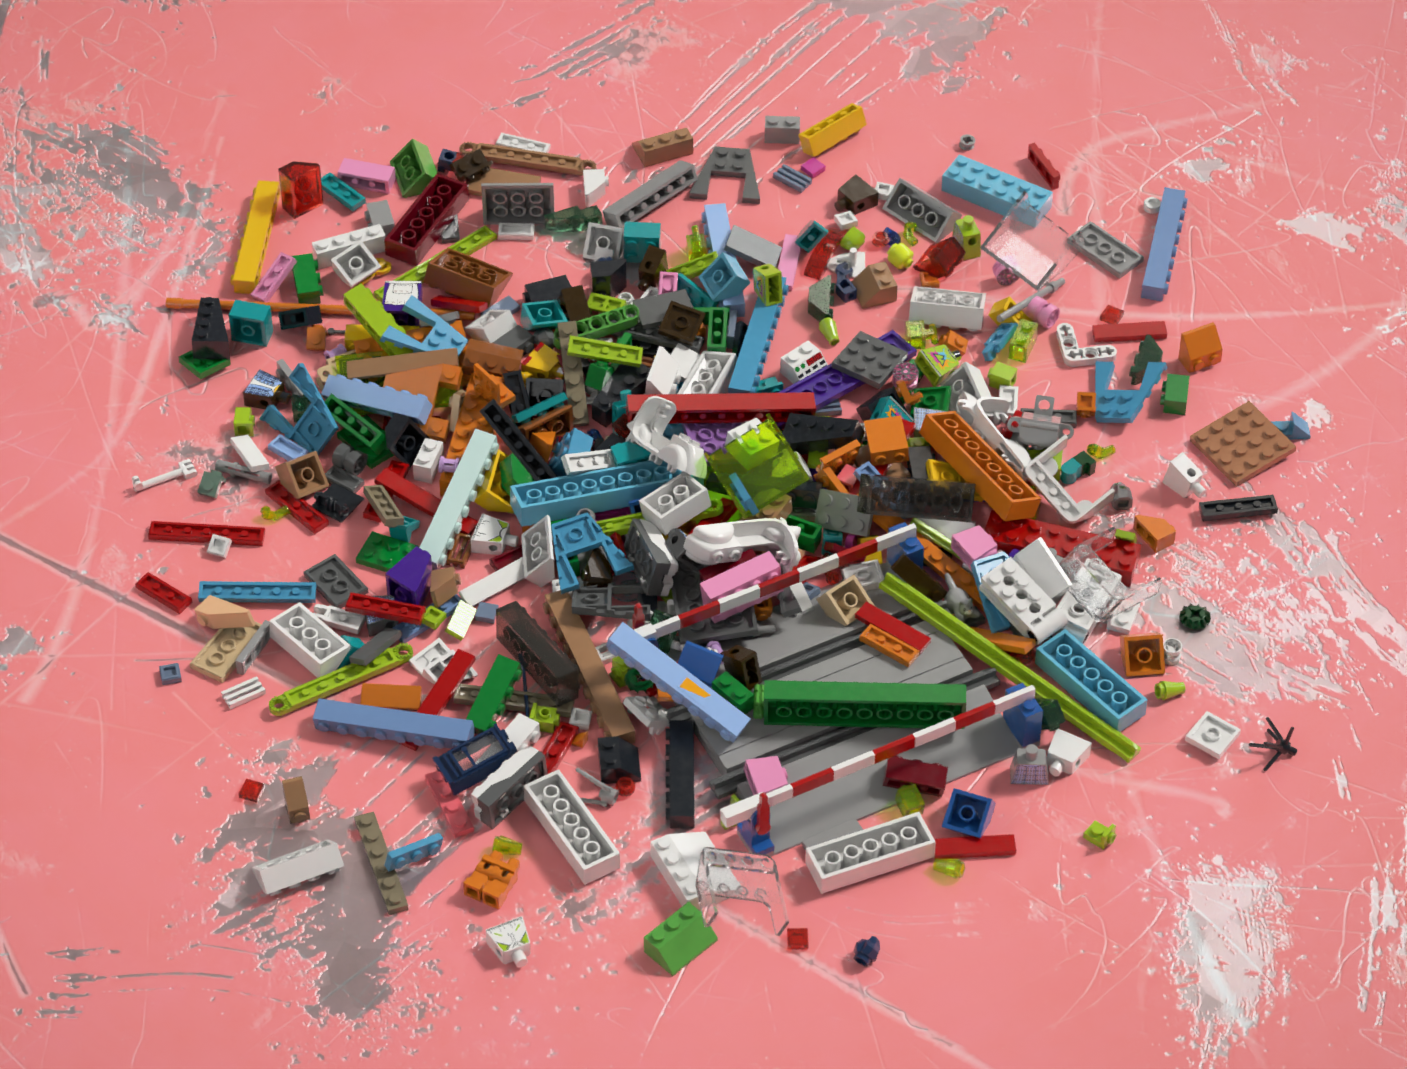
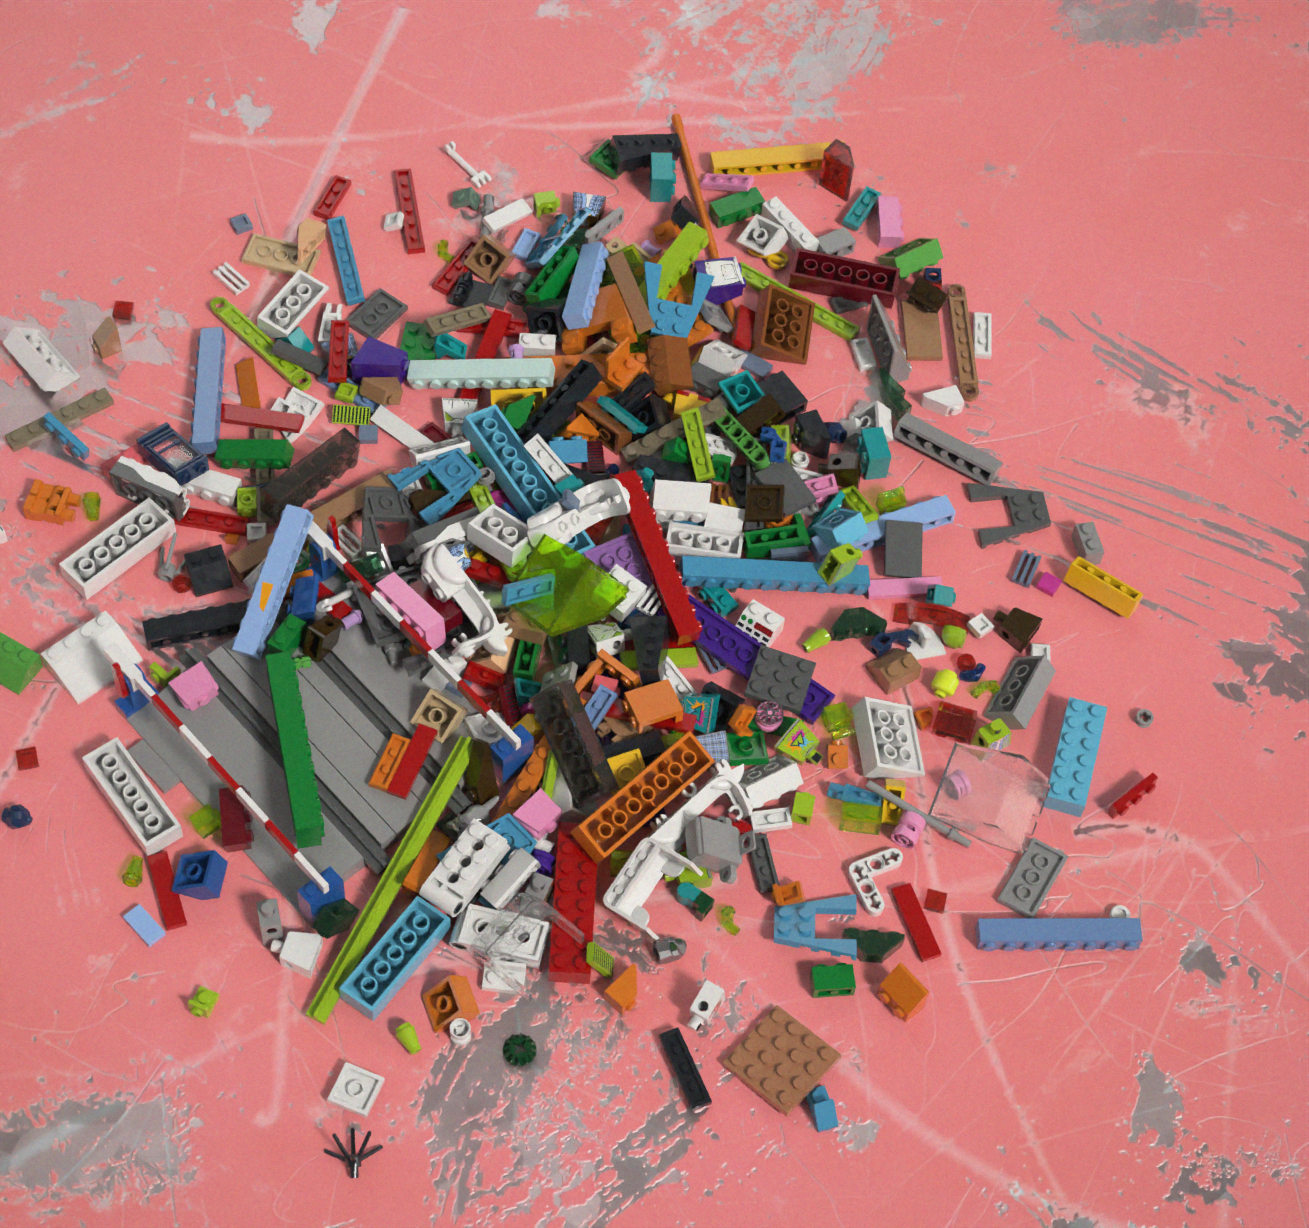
camera: 70 degrees right, 10 degrees up
light grey tile [235,620,271,675] -> none
dark orange tile [446,533,472,569] -> none
medium nougat slope [632,127,693,167] -> none
clear windscreen [695,847,789,936] -> none
none -> light blue tile [123,904,166,948]
none -> sand blue tile [561,488,580,511]
none -> blue piece [760,427,787,463]

